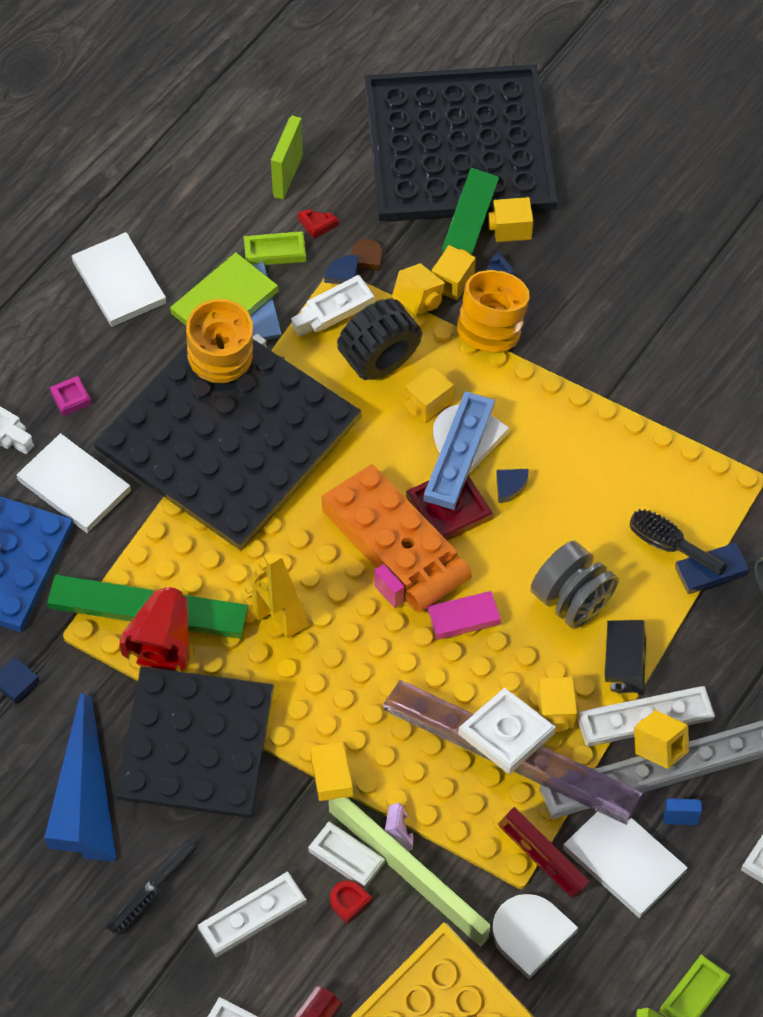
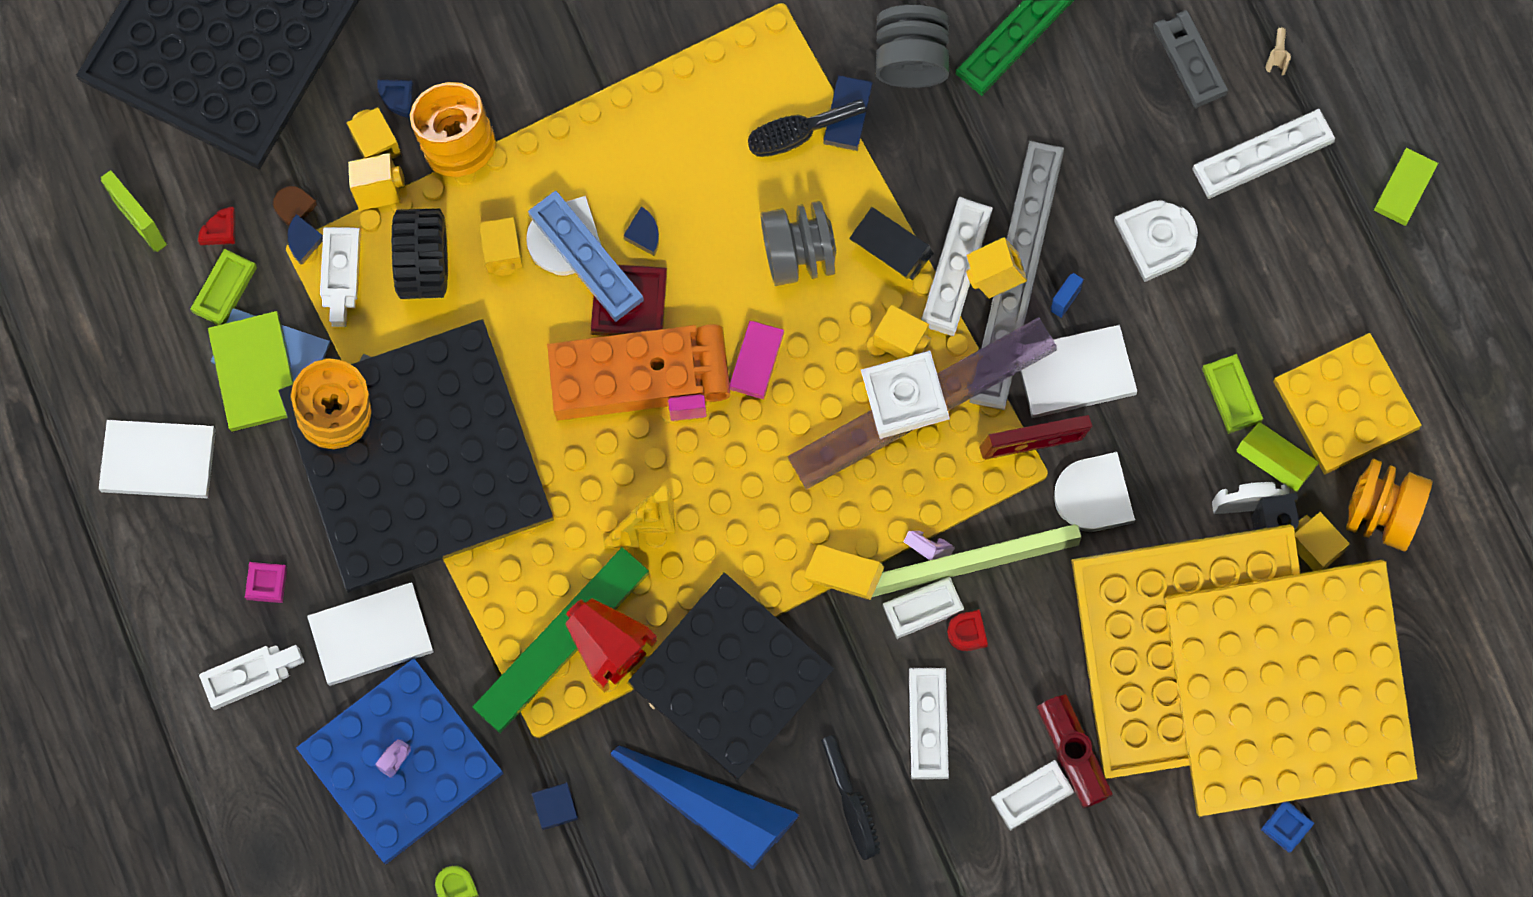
camera: 55 degrees left, 15 degrees up
green tile [441,168,499,255] -> none
yellow brick [488,197,533,242] -> none

